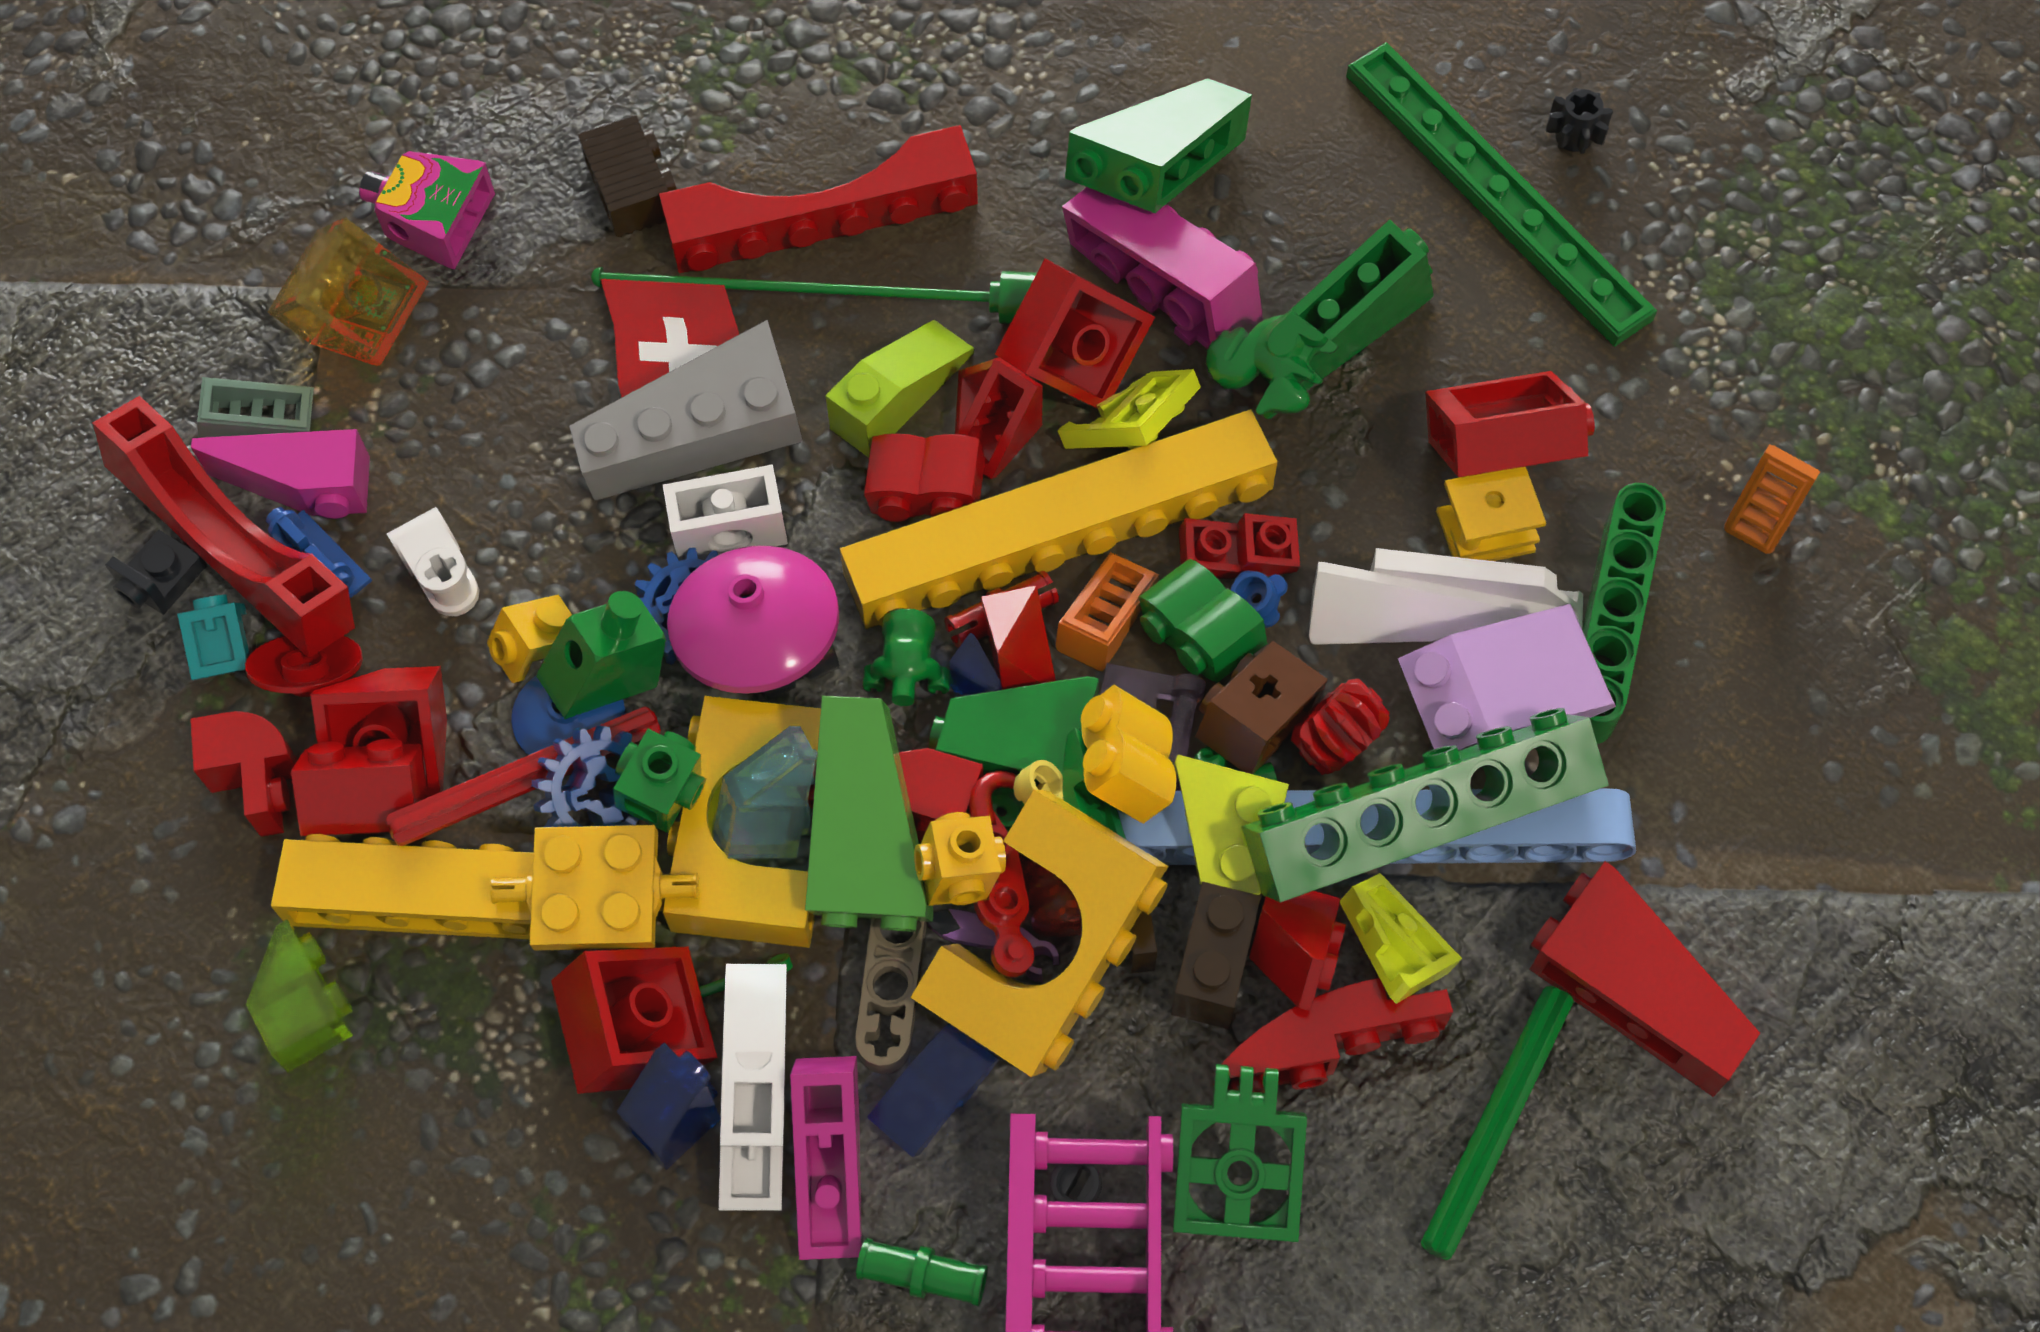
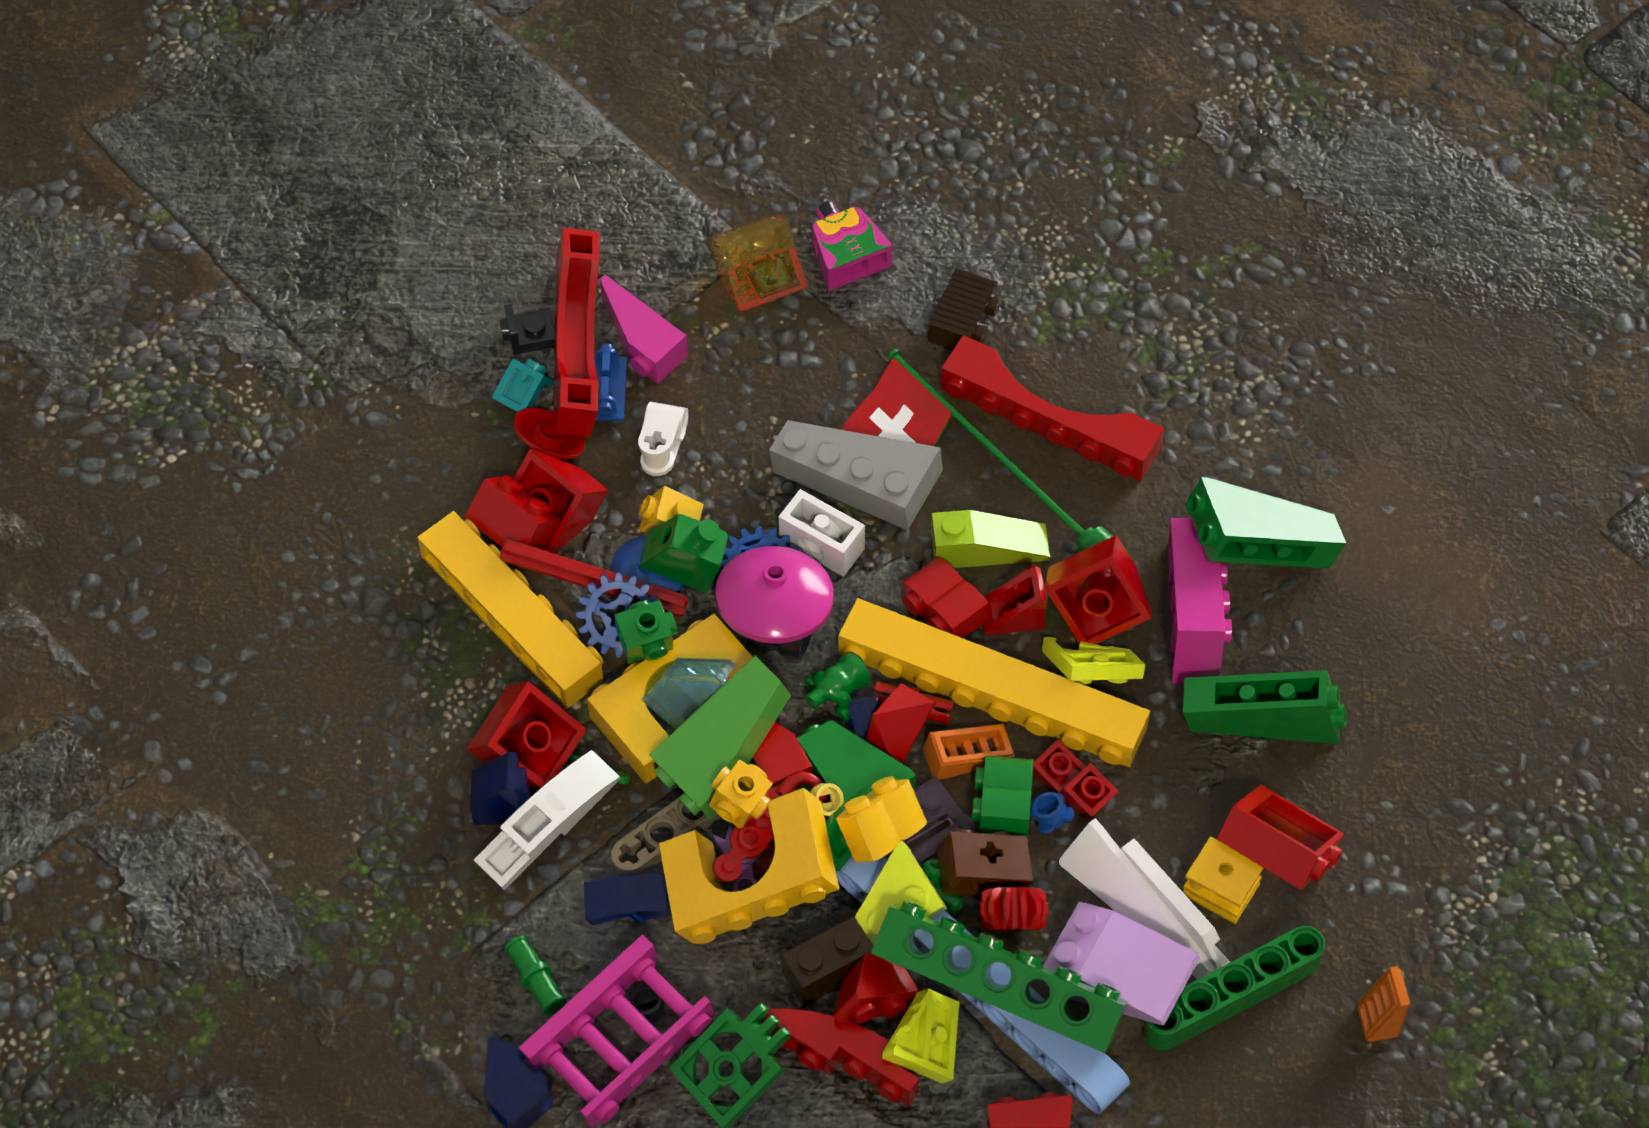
camera: 45 degrees right, 5 degrees down
red brick [190,711,298,837] -> none
sand green slope [197,377,314,438] -> none
clear neon green slope [246,920,353,1072] -> none
yellow plate [490,825,699,951] -> none
dark pink slope [790,1056,862,1260] -> none
dark brown tile [1128,911,1157,974] -> none
green animal [1206,309,1339,419] -> none
green tile [1346,42,1657,347] -> none
black gear [1545,88,1613,154] -> none

